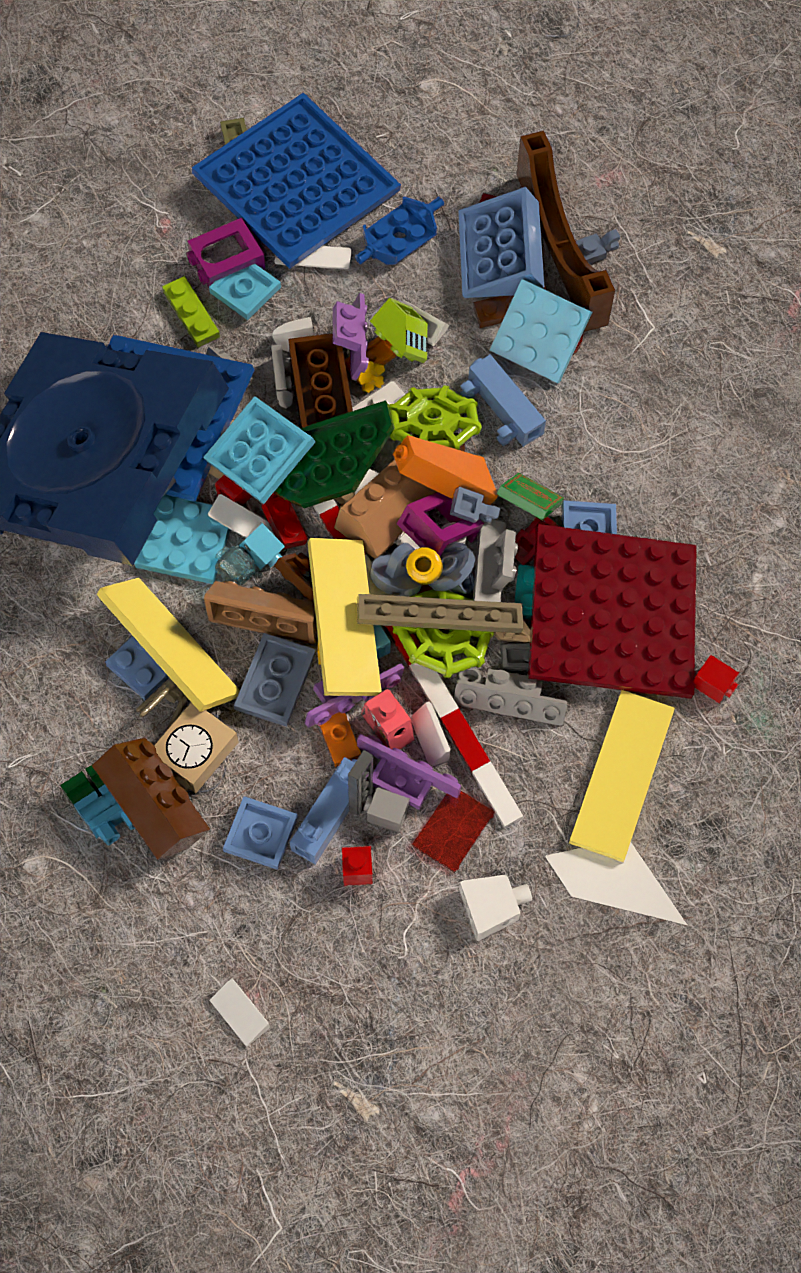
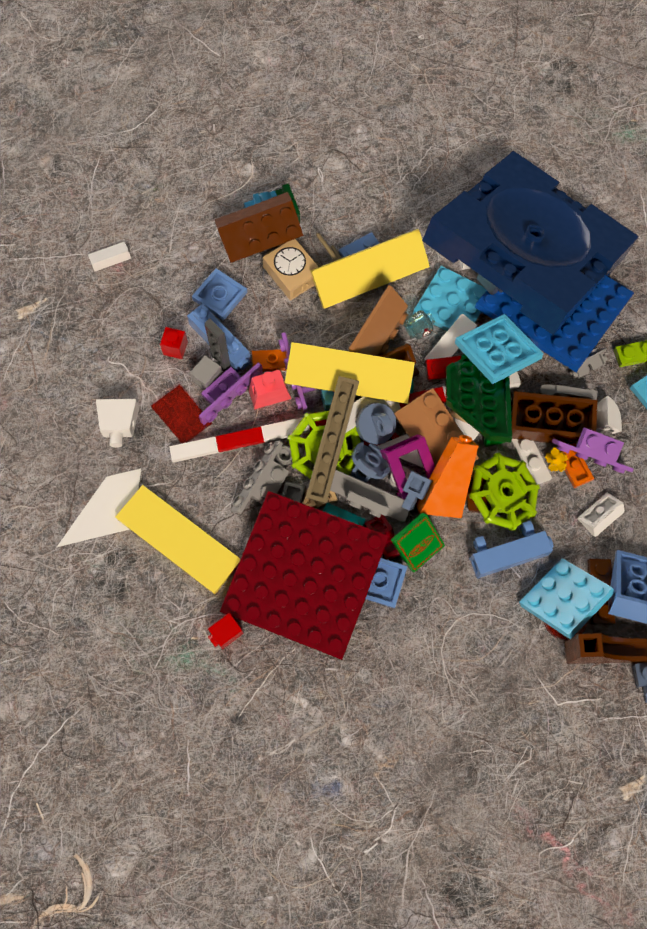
camera: 105 degrees right, 5 degrees up
sand blue plate [234,633,316,727] -> none
medium azure brick [238,523,285,570] -> none
lime slope [370,298,428,363] -> none
yellow head [406,547,443,585] -> none
slope [411,701,451,767] -> none

